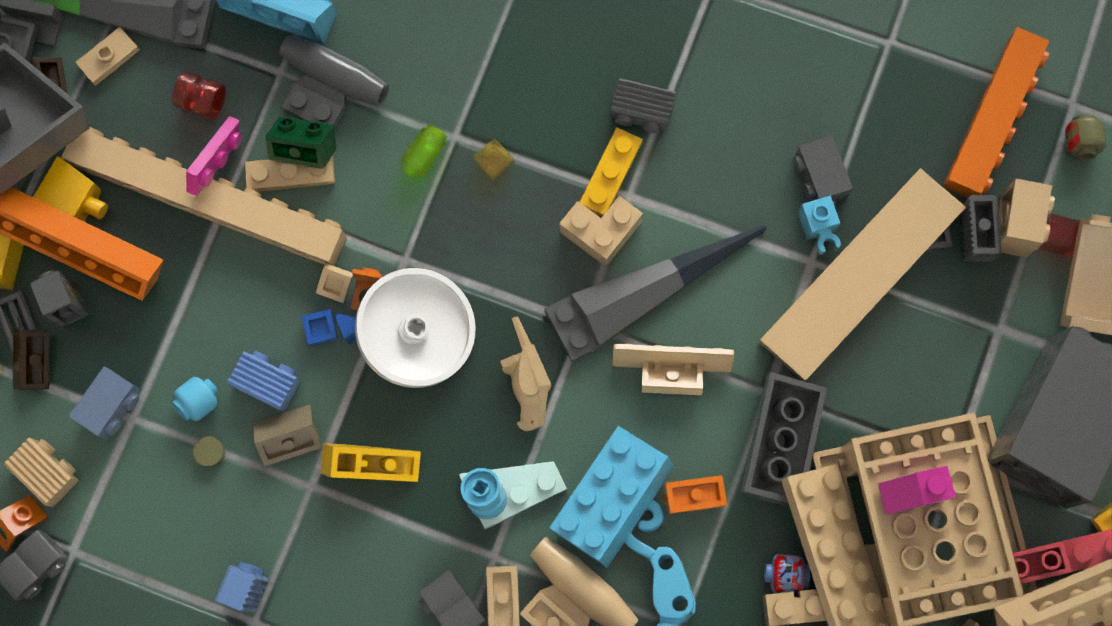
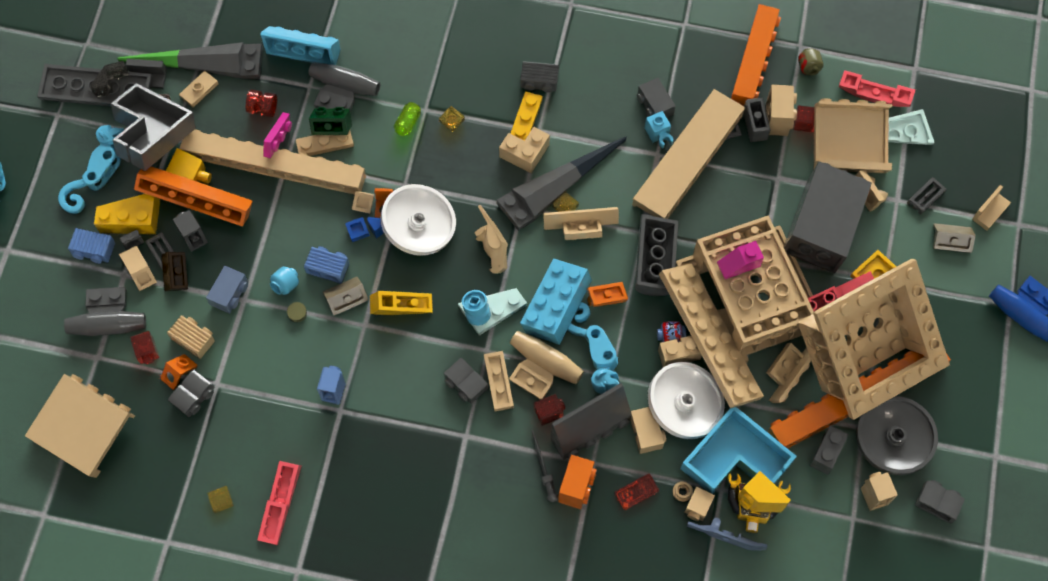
camera: 15 degrees left, 10 degrees down
none -> clear yellow plate [552,192,579,212]

